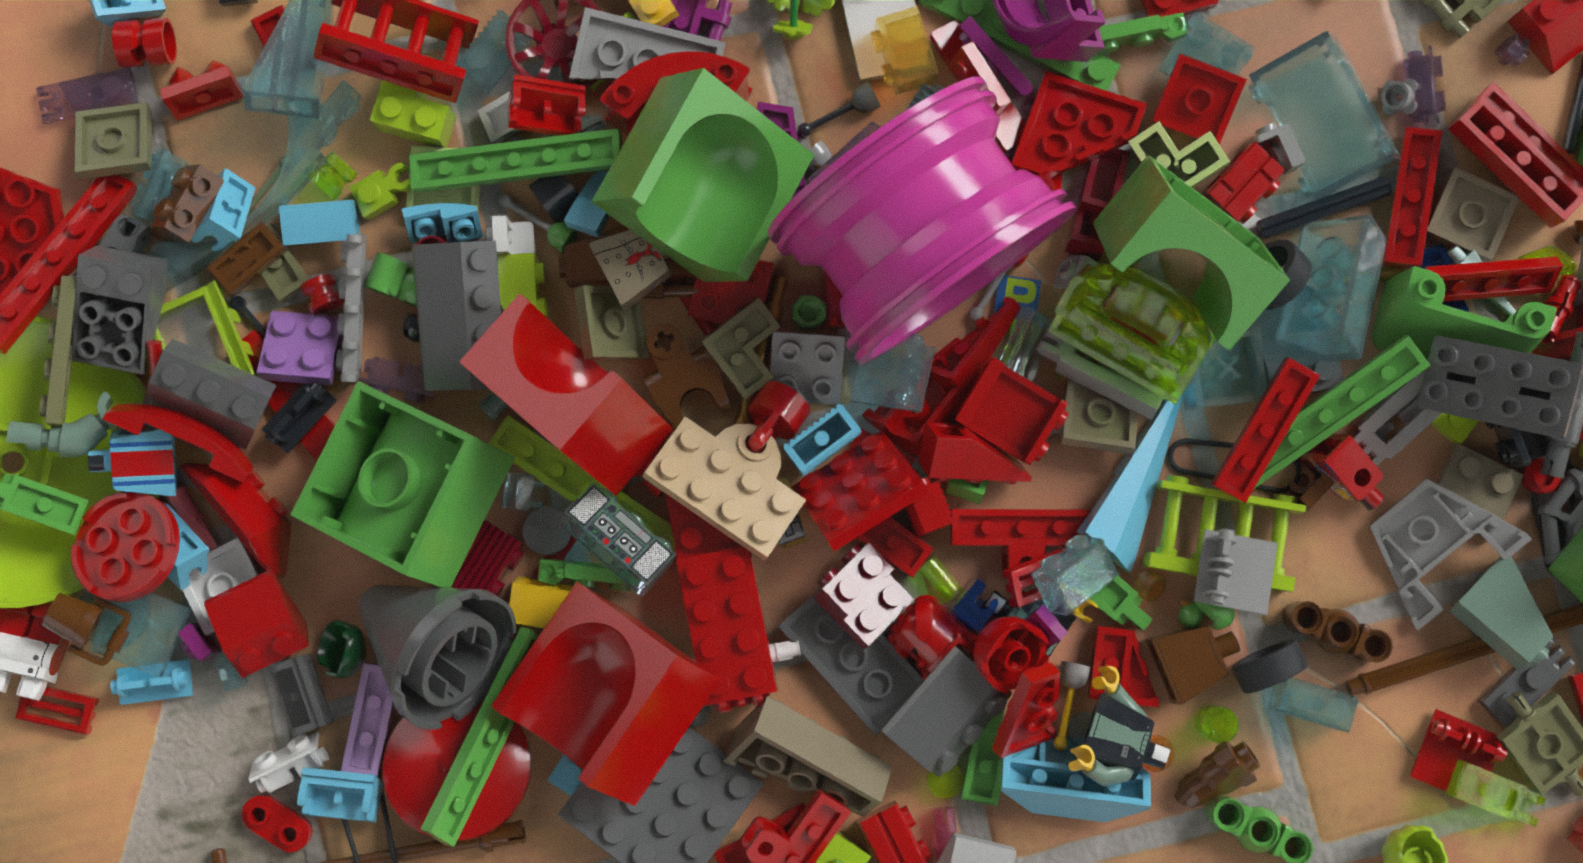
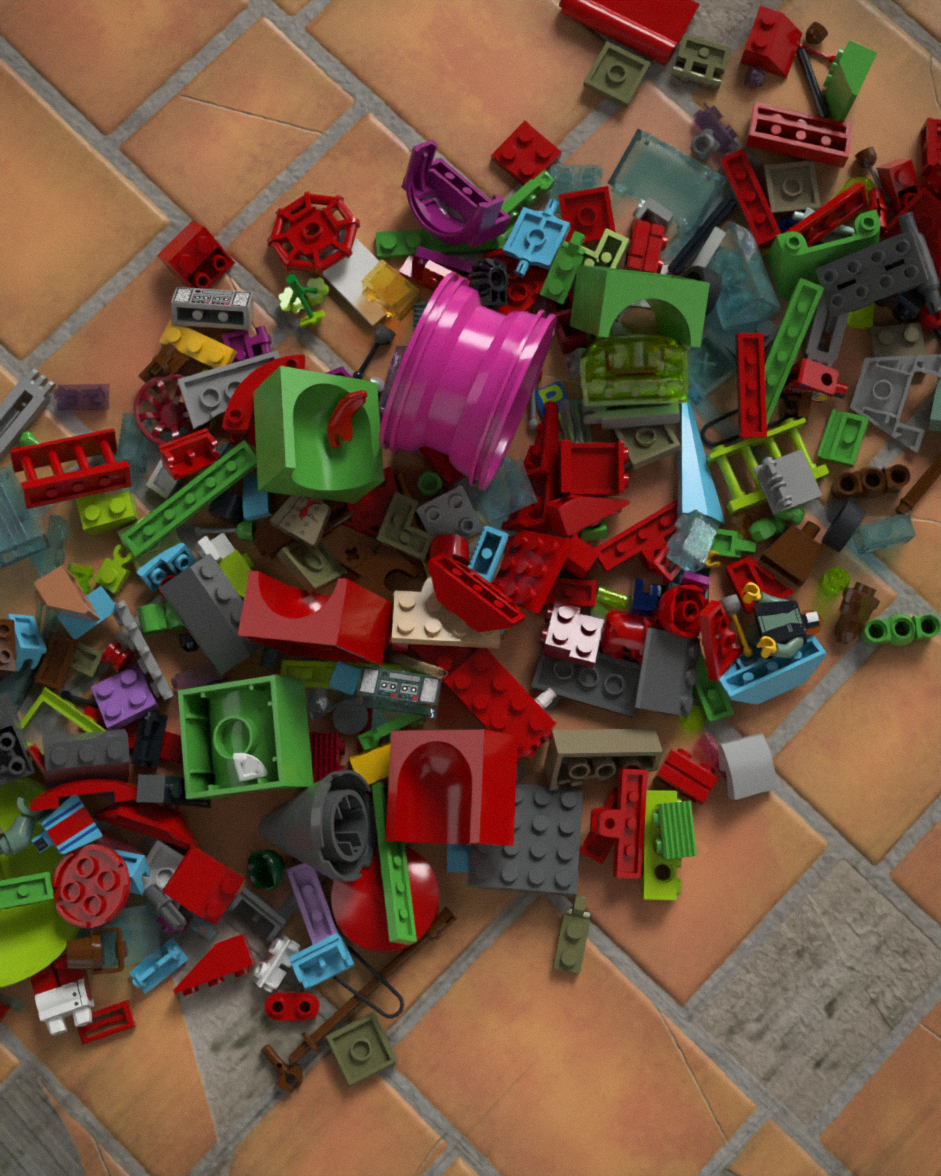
camera: 30 degrees left, 5 degrees down
none -> nougat slope [33,565,100,622]
none -> black slope [136,774,211,808]
none -> dark grey axle [143,884,186,931]
none -> red slope [173,933,256,997]
none -> white tile [233,753,267,782]
none -> red piece [327,390,367,449]
none -> medium azure tile [328,661,363,696]
none -> tan piece [389,653,448,678]
none -> red wedge [427,553,526,632]
none -> black gear [468,258,511,312]
none -> medium azure plate [503,199,571,278]
none -> bright green hinge [540,231,585,305]
none -> white sticker [691,226,726,268]
none -> bright green tile [748,518,776,542]
none -> bright green plate [817,409,869,468]

